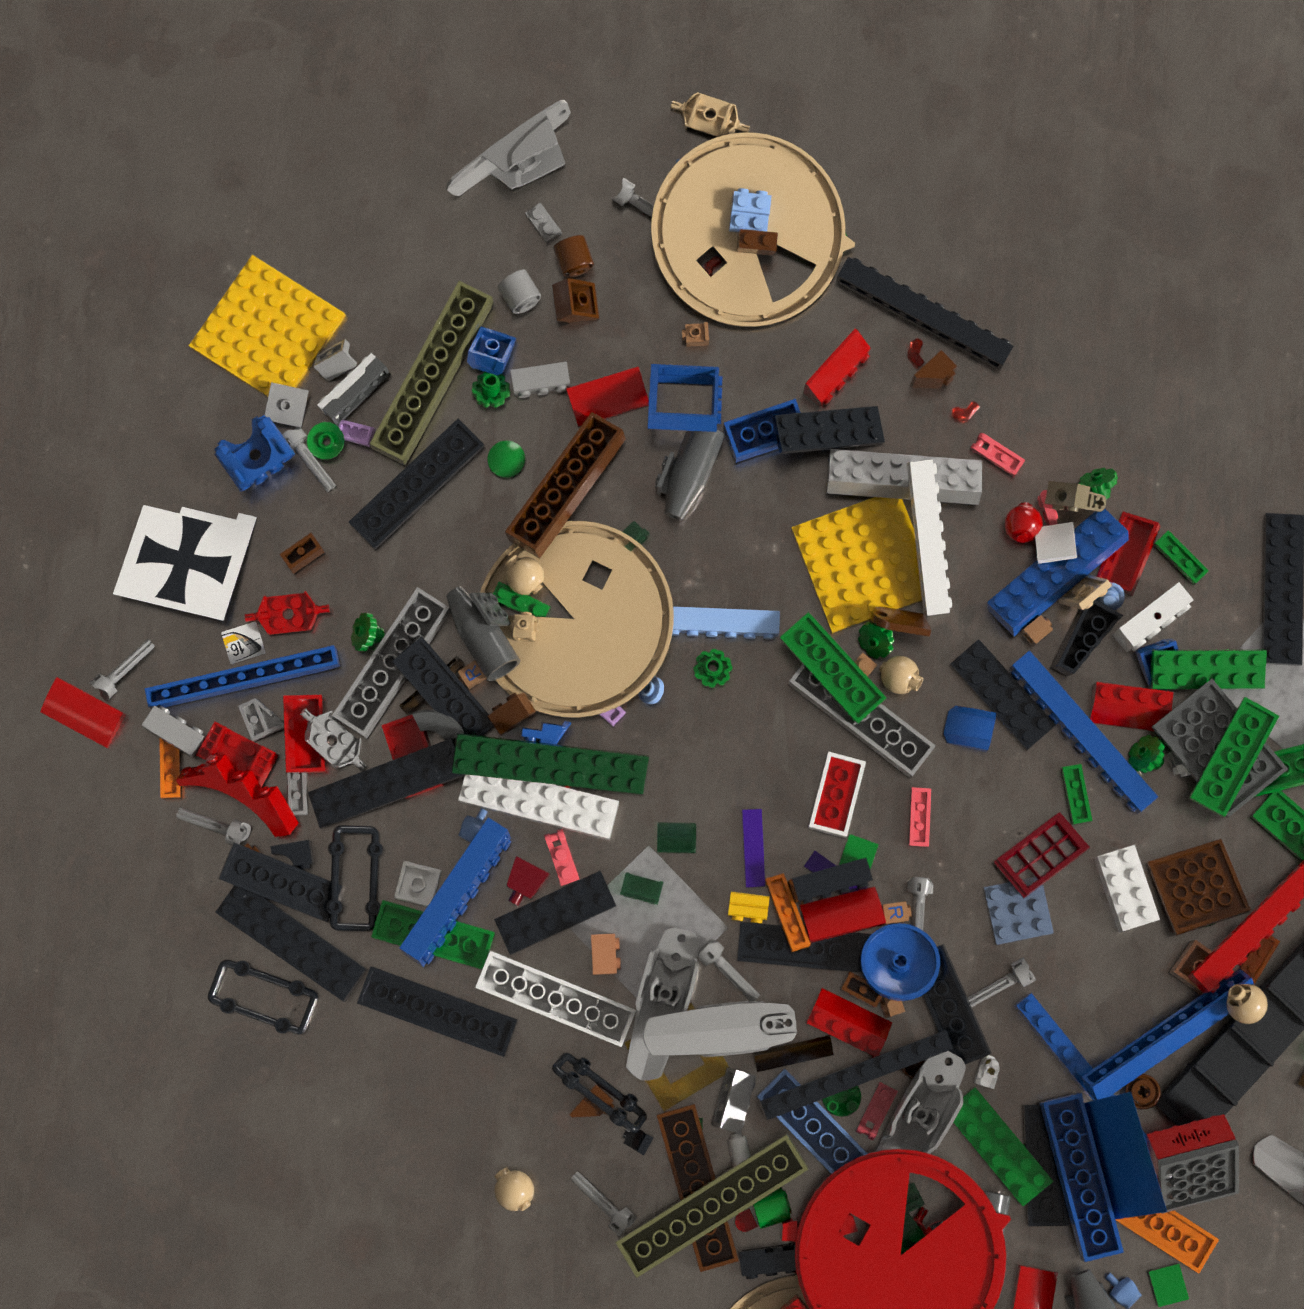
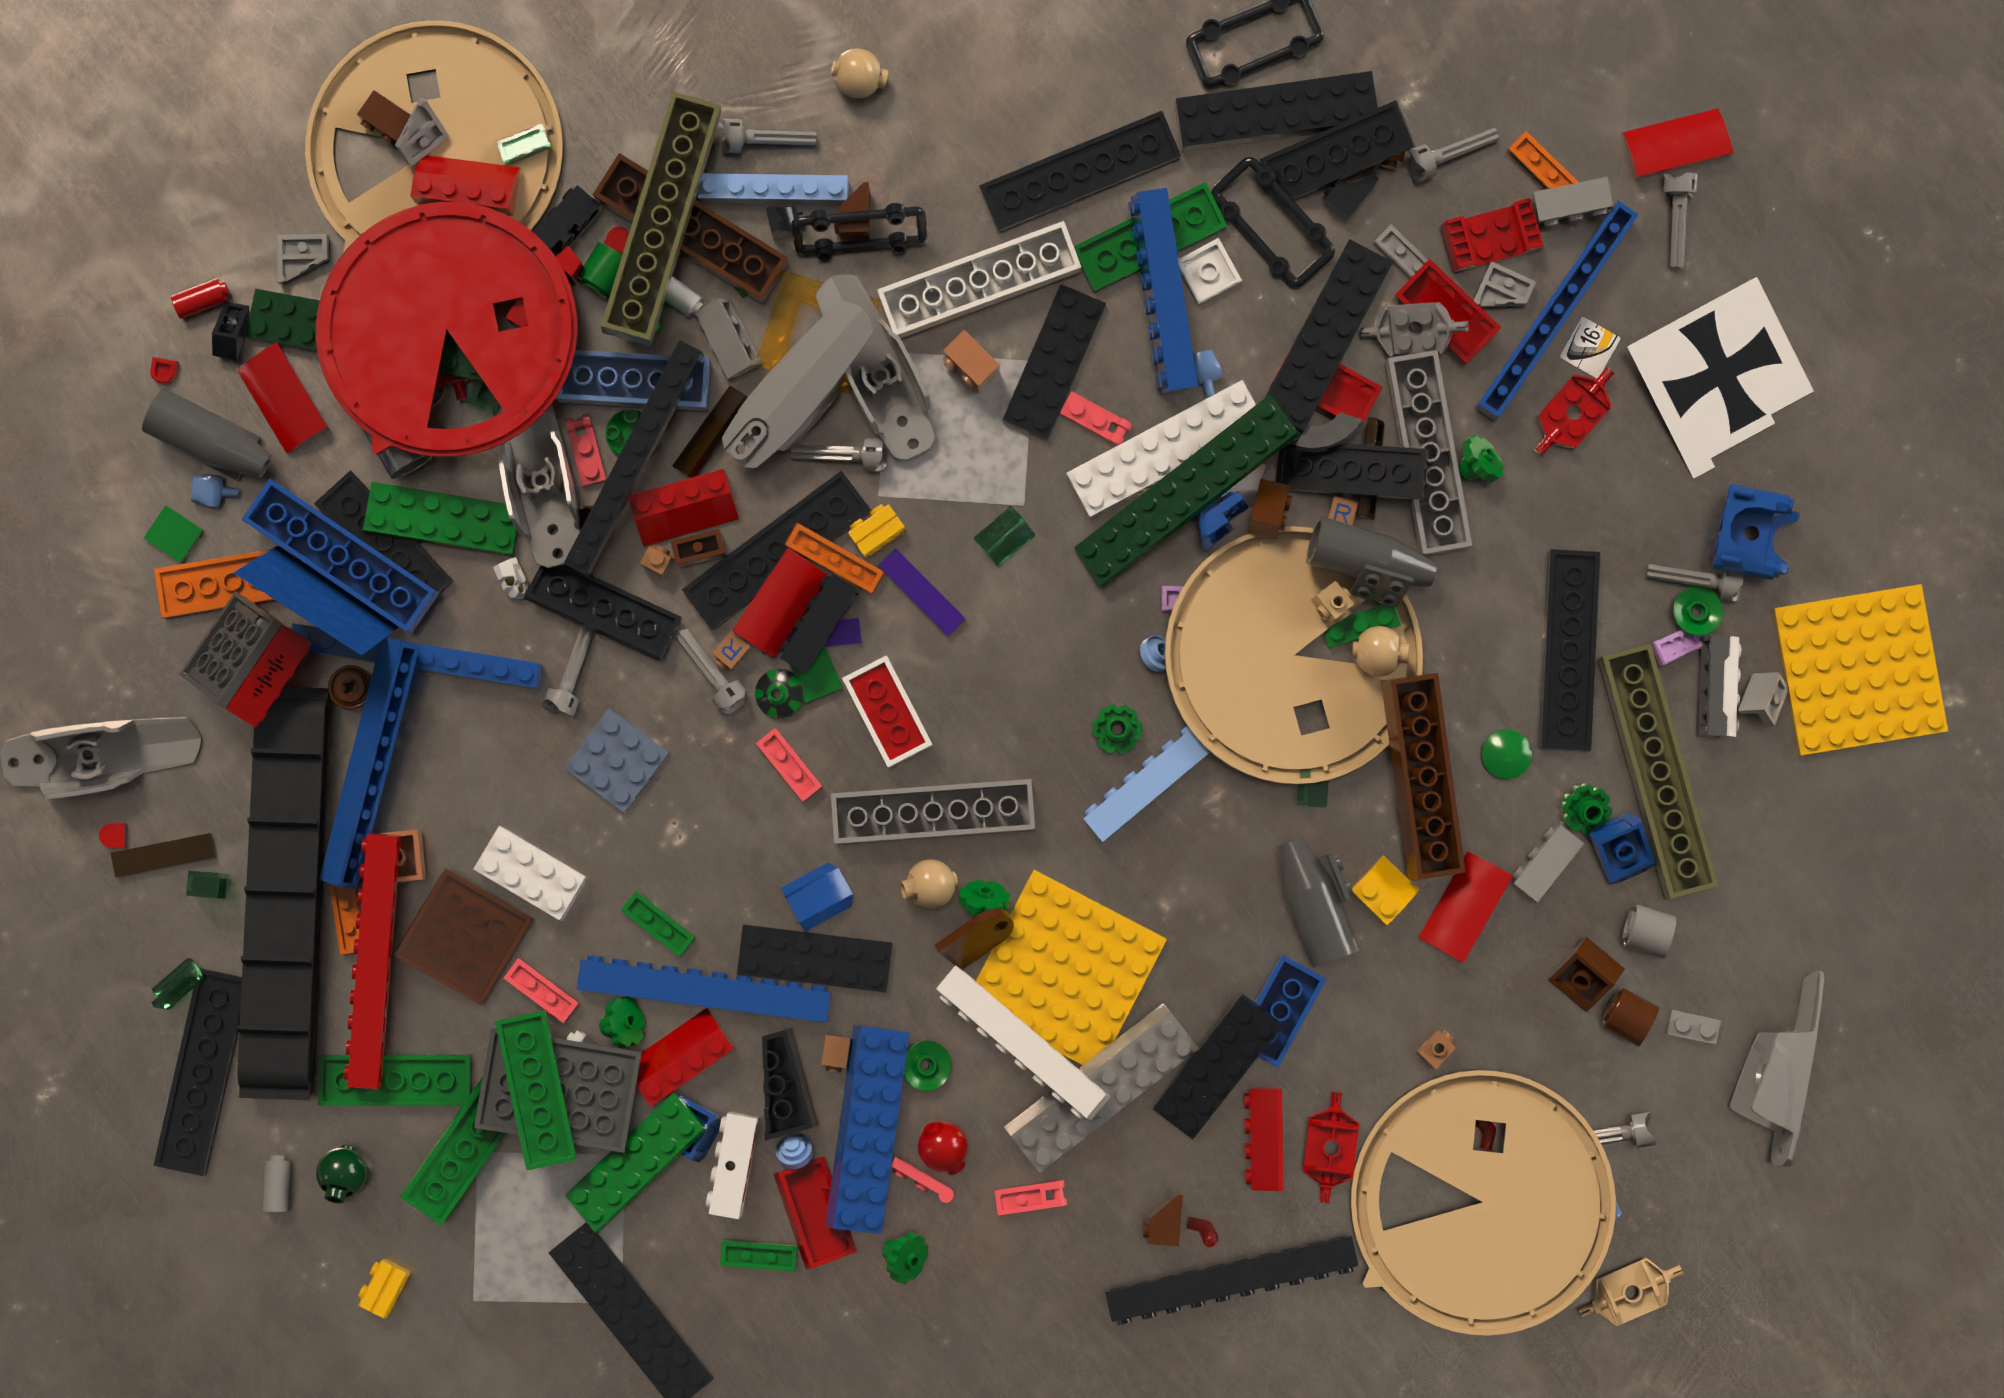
camera: 135 degrees right, 5 degrees up
red arch [176,754,299,837] -> none
light grey plate [265,382,309,428] -> none
reddish brown brick [280,533,325,574] -> none
dark red torso [506,856,550,906] -> none
clear green panel [620,872,664,906] -> none
blue window [648,364,722,432] -> none
light blue plate [729,188,772,232] -> none
reddish brown brick [737,229,778,256] -> none
green plate [779,612,886,724] -> none
medium nougat brick [855,653,877,677] -> none
blue dish [861,923,940,1001] -> none
clear red arm [952,401,980,420] -> none
dark red piece [994,812,1090,899] -> none
white tile [1035,522,1077,564] -> none
dark tan brick [1045,481,1106,512] -> none
tan plate [1058,575,1112,610] -> none
tan brick [1226,984,1268,1024] -> none
none -> coral plate [504,958,579,1023]
none -> light blue brick [698,173,849,206]
none -> dish [755,669,804,718]
none -> green dish [904,1040,951,1091]
none -> red plate [1302,1092,1359,1203]
none -> yellow slope [1352,855,1419,926]

